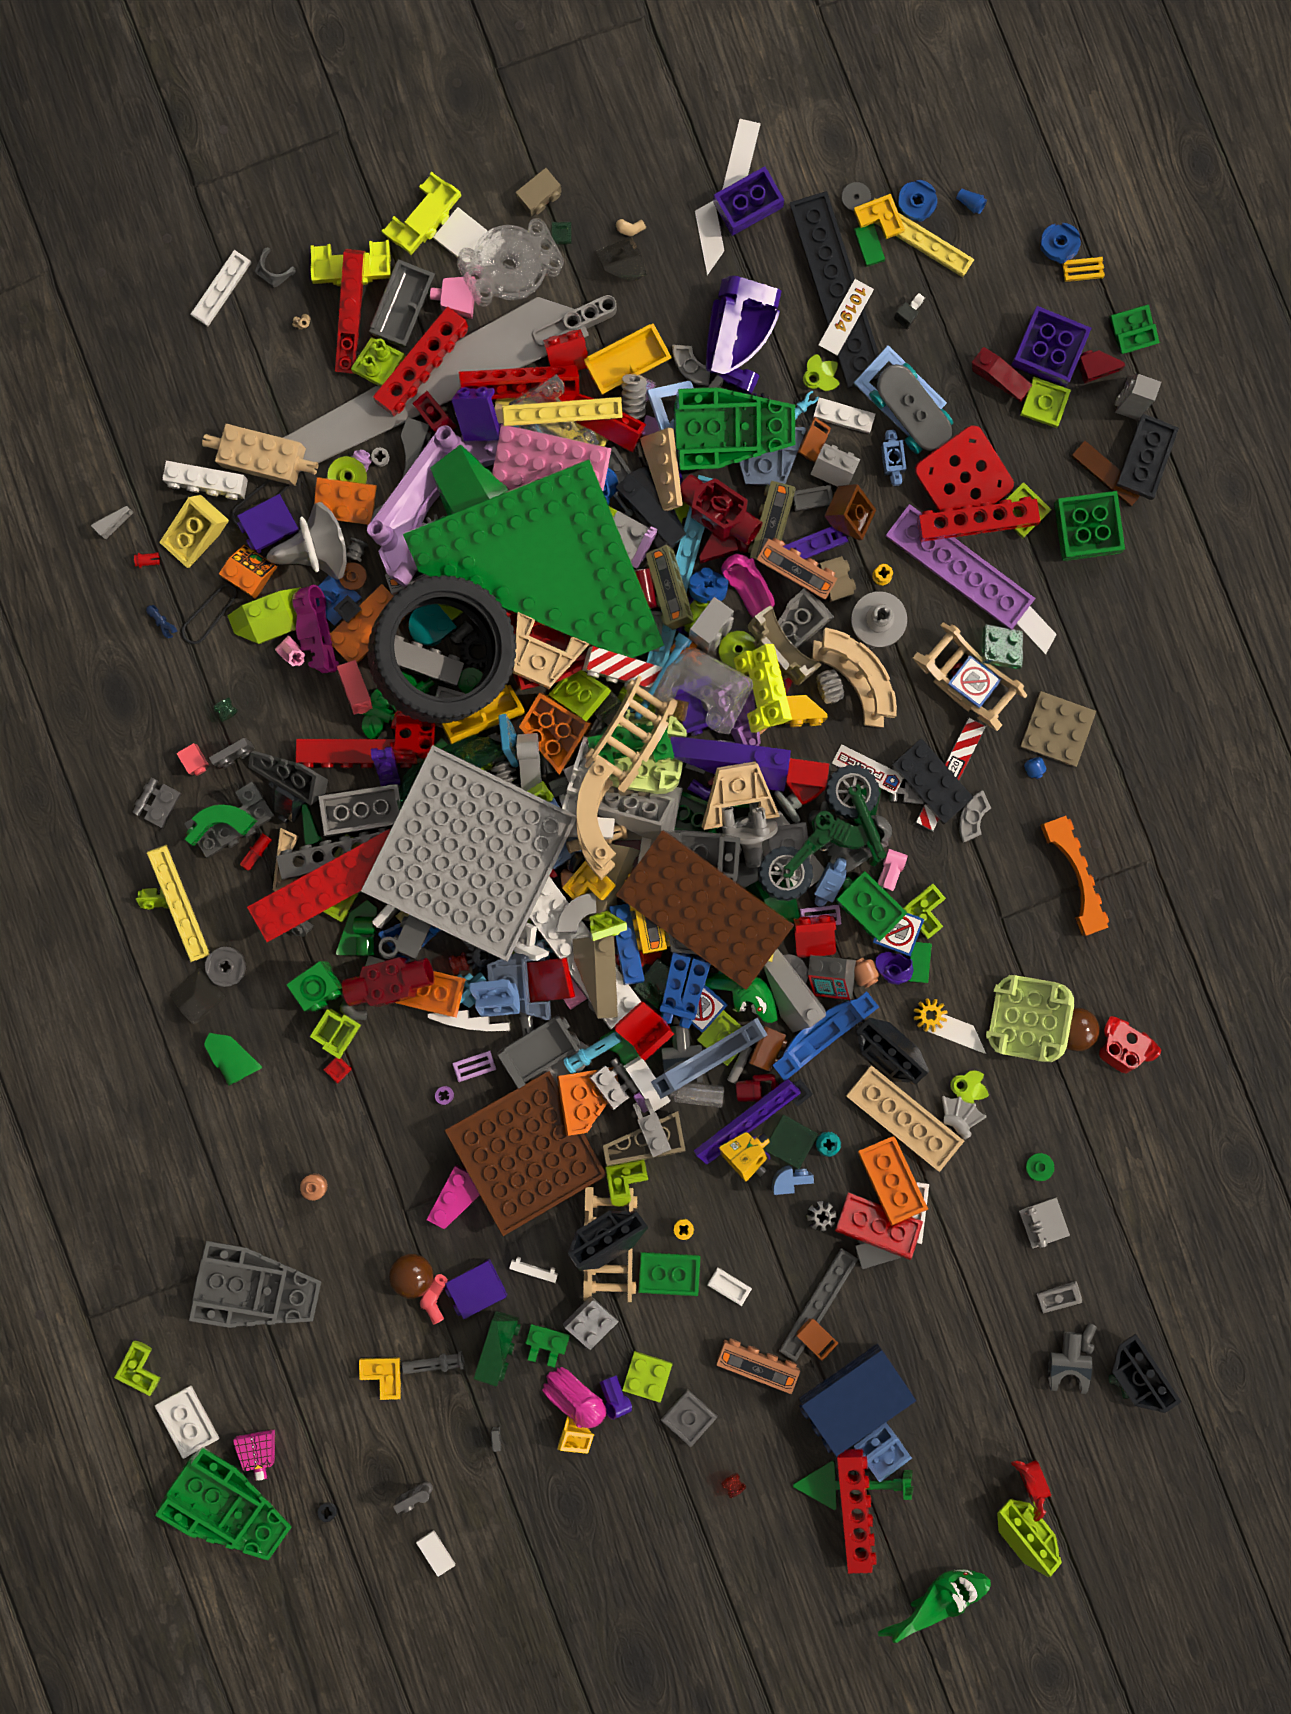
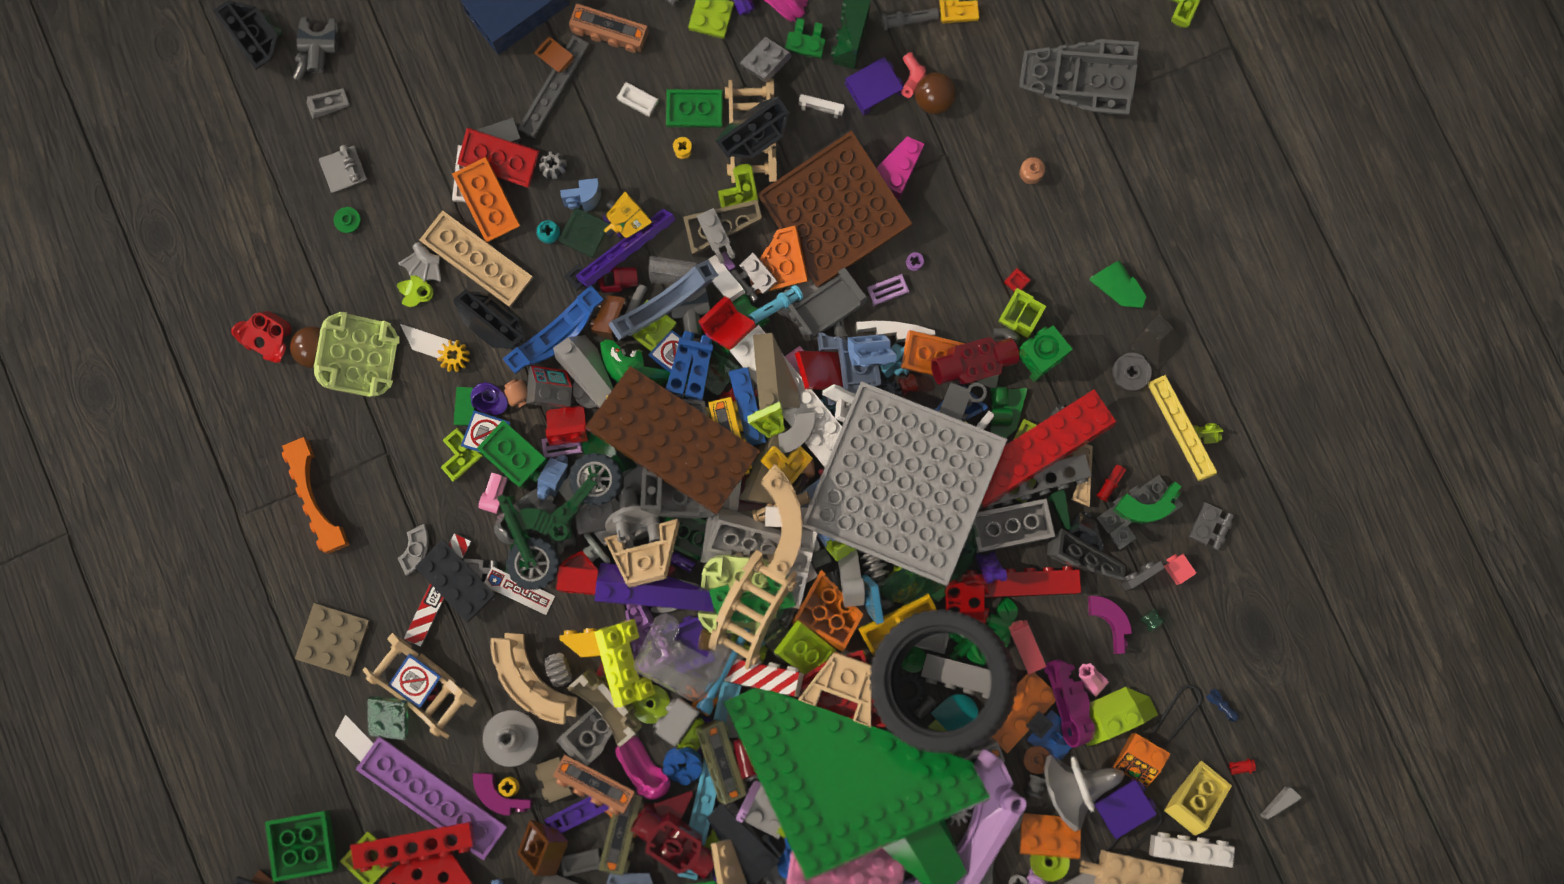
camera: 175 degrees right, 5 degrees down
blue piece [1024,757,1046,779] -> none
none -> magenta arch [473,773,533,816]
none -> magenta arch [1088,596,1132,654]

